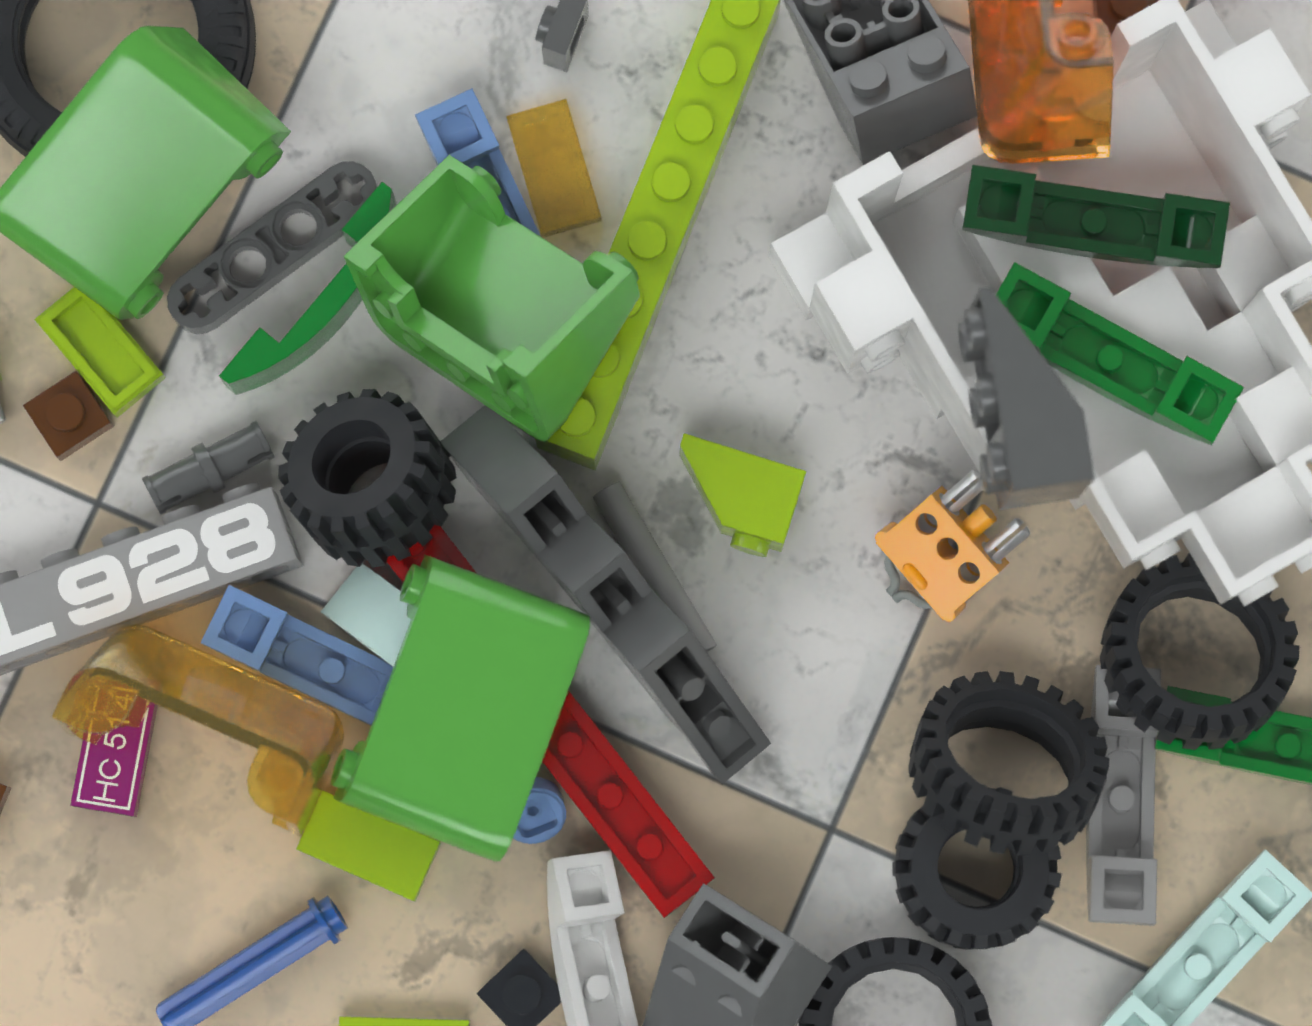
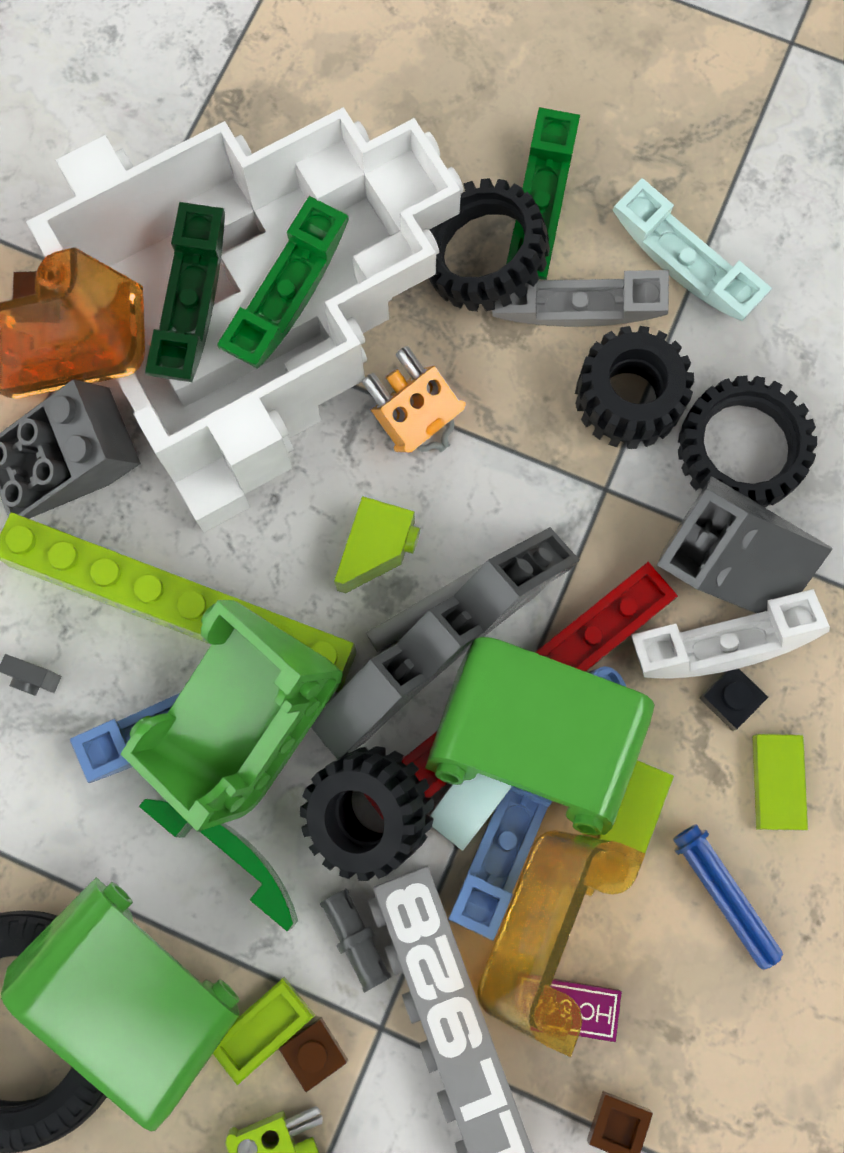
camera: 90 degrees left, 5 degrees down
dark grey beam [167,161,378,334] -> none
clear yellow tile [506,99,602,238] -> none
black tyre [908,671,1109,855] -> none
dark grey slope [958,287,1095,510] -> none

